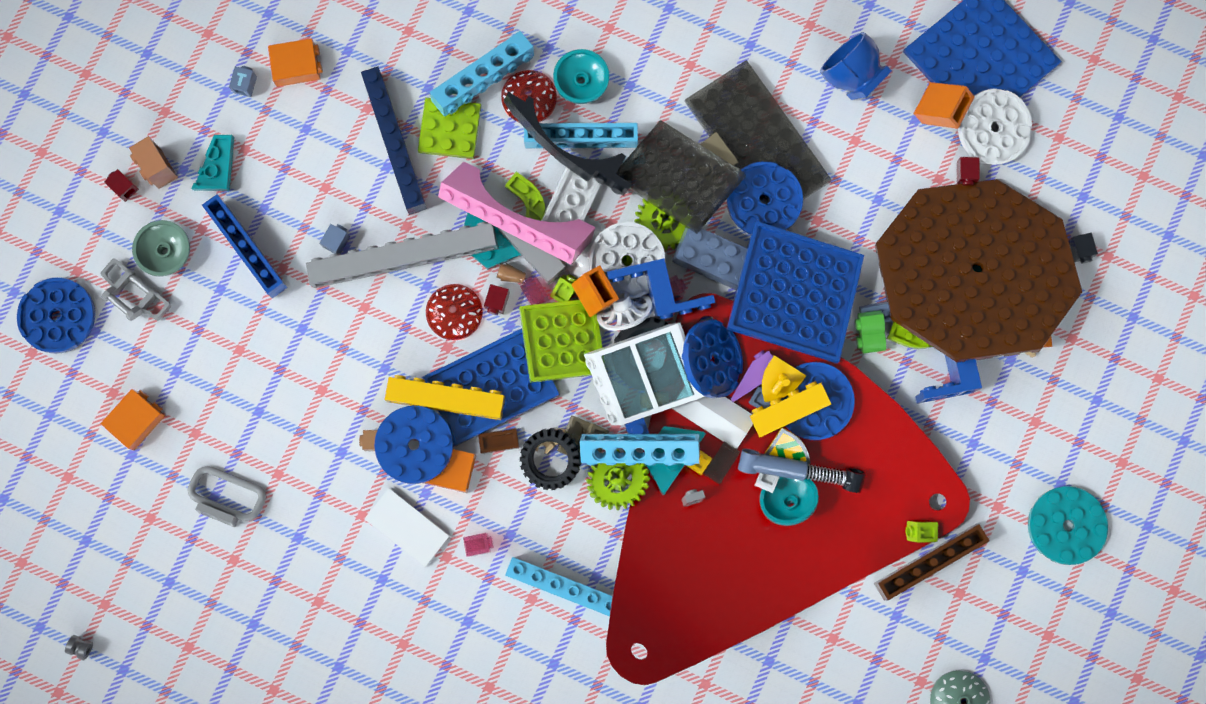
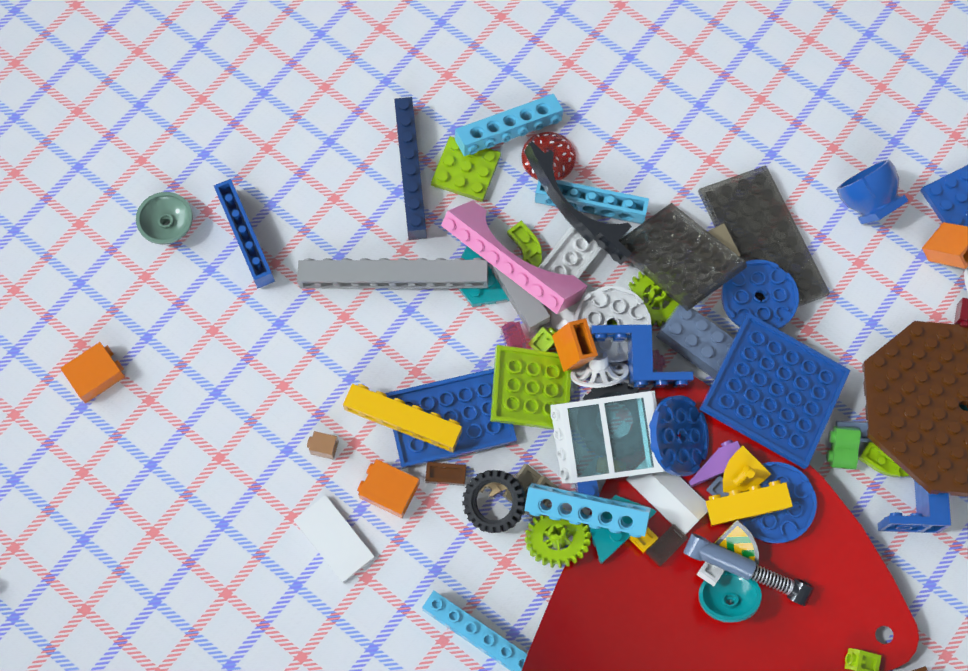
camera: 10 degrees right, 10 degrees down
blue plate [17,277,95,354] -> none
light grey bar [101,258,171,321] -> none
dark red brick [104,169,139,202] -> none
nougat brick [129,136,178,189] -> none
light grey bar [187,466,266,527] -> none
teal wing [191,135,235,191] -> none
sand blue brick [229,66,257,97] -> none
orange brick [268,38,323,87] -> none
sand blue brick [320,224,350,254] -> none
blue plate [374,406,453,484] -> none
clear red dish [426,284,483,341] -> none
clear pink brick [463,533,494,557] -> none
dark red brick [484,284,510,315] -> none
medium nougat cone [497,263,526,284] -> none
teal dish [553,49,609,104] -> none
light grey plate [682,489,705,507] -> none

